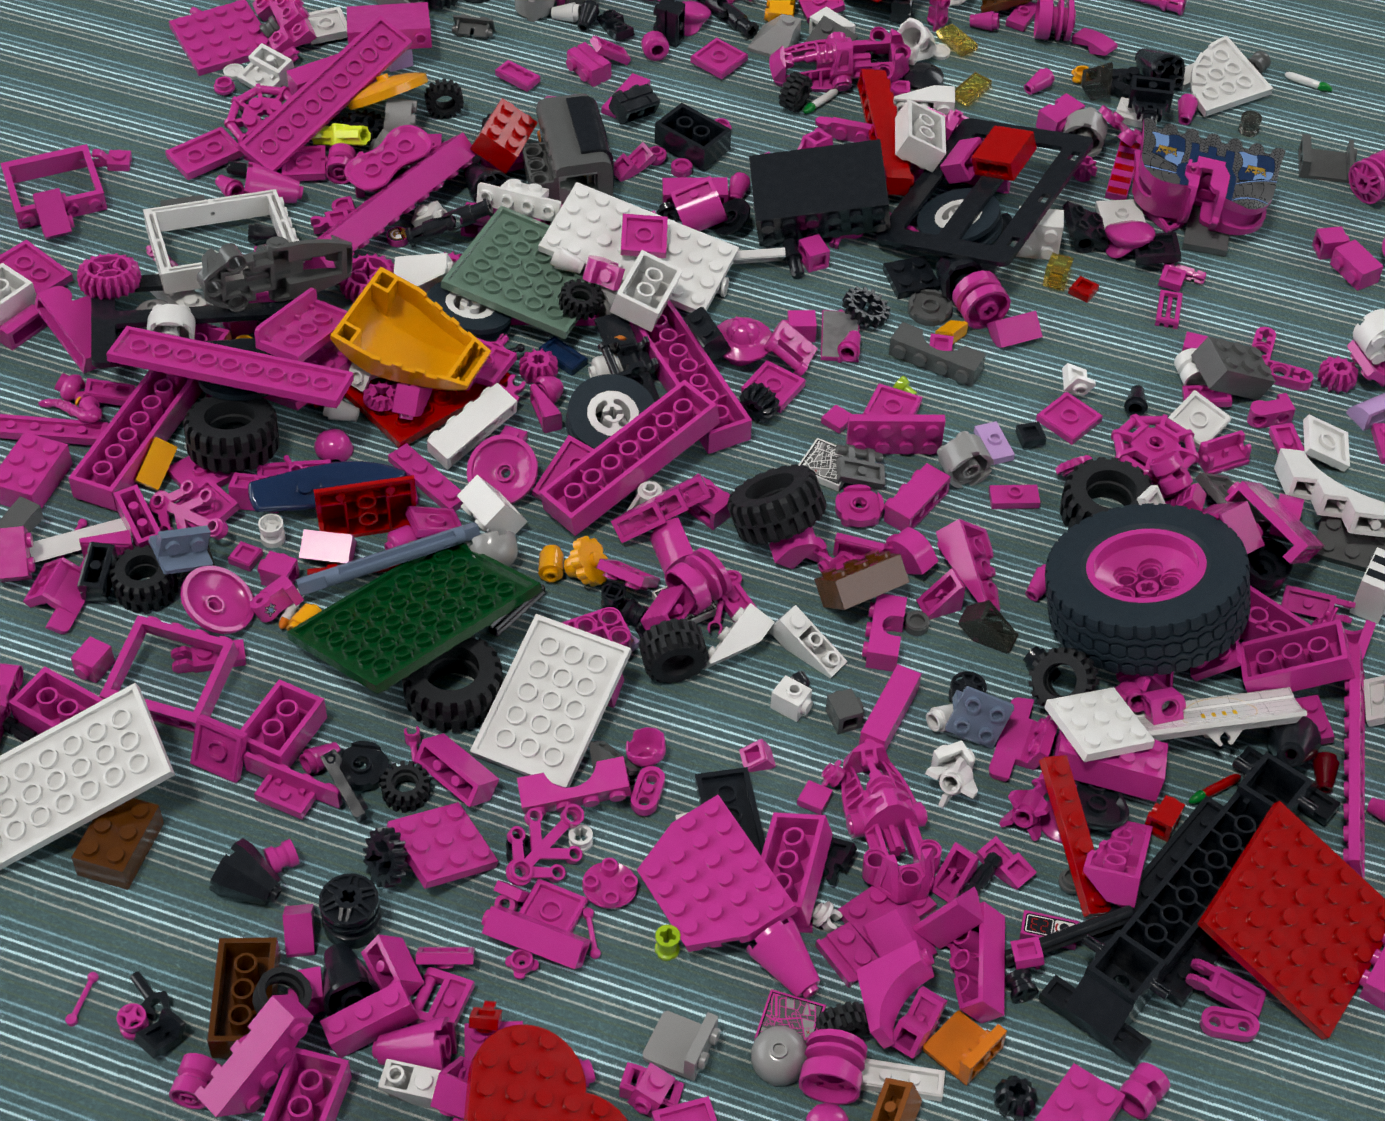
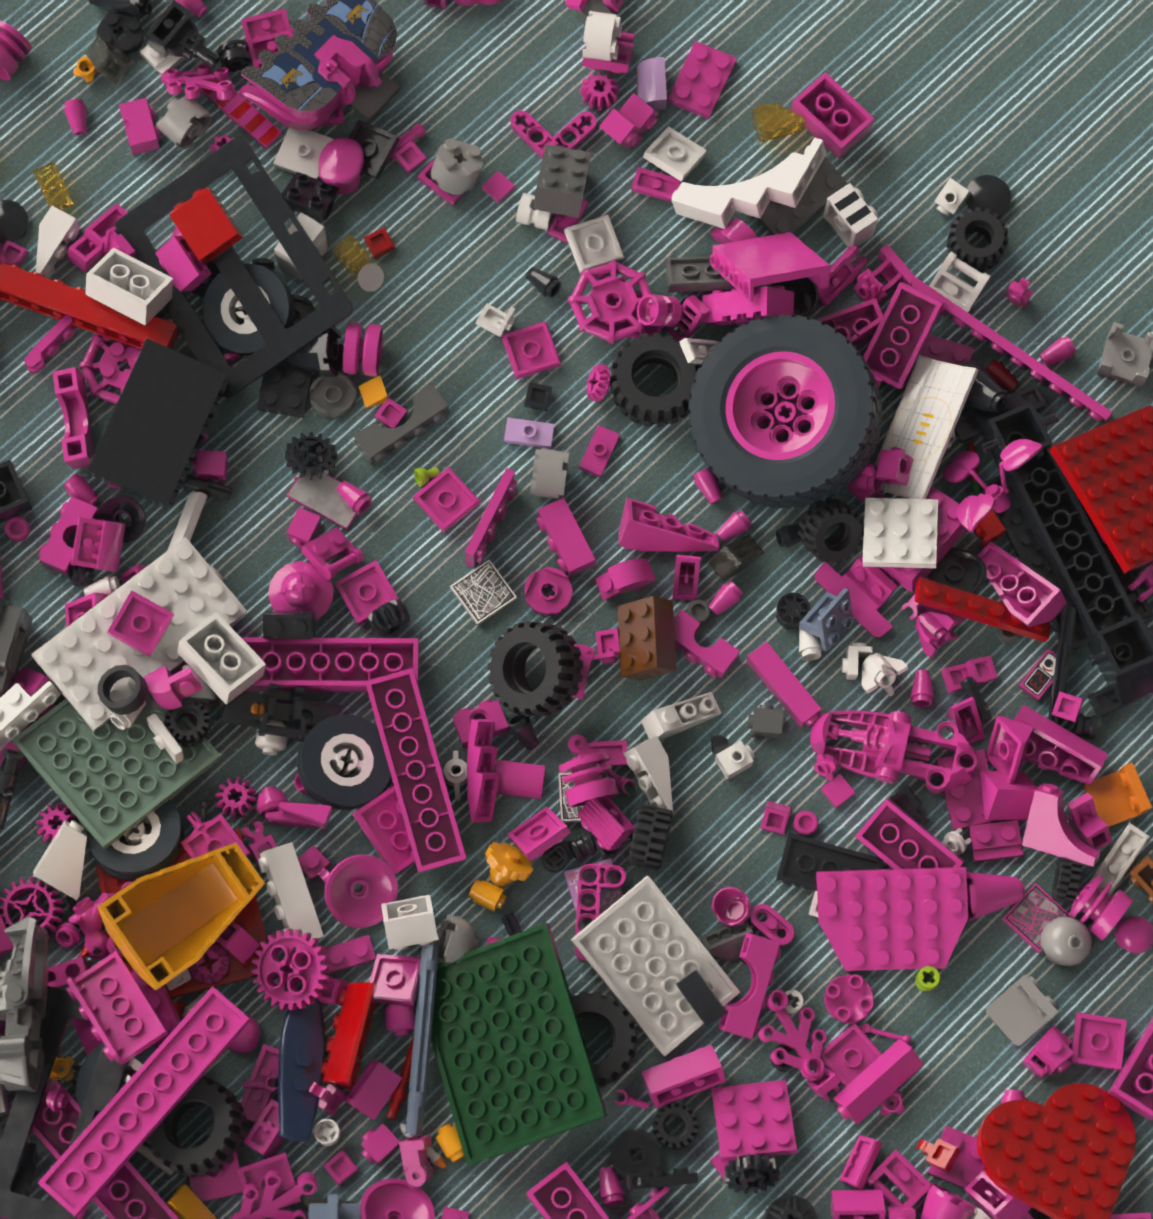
camera: 65 degrees left, 25 degrees up
white brick [147,304,196,340] -> none
dark blue tile [539,336,588,376] -> none
dark pink tile [821,405,851,434] -> none
dark pink plate [833,532,885,561] -> none
dark grey plate [835,444,885,489] -> none
dark pink brick [986,311,1043,348] -> none
dark pink slope [1071,28,1118,56] -> none
dark pink hinge [1197,430,1251,474] -> none
dark pink leg [1247,393,1296,428] -> none
none -> dark pink plate [46,1086,69,1112]
none -> black tyre [97,665,148,715]
none -> white plate [147,714,184,764]
none -> dark pink gear [251,929,331,1011]
none -> dark pink slope [278,802,333,829]
none -> dark pink plate [309,1082,346,1116]
none -> white sticker [358,264,384,292]
none -> light grey brick [431,138,483,195]
none -> black cone [508,713,539,750]
none -> dark pink brick [599,93,659,149]
none -> black slope [676,970,727,1026]
none -> dark pink cone [708,581,743,616]
none -> dark pink cone [716,510,752,543]
none -> dark pink tile [793,811,818,836]
none -> dark pink cone [910,670,934,707]
none -> dark pink plant [943,439,1043,532]

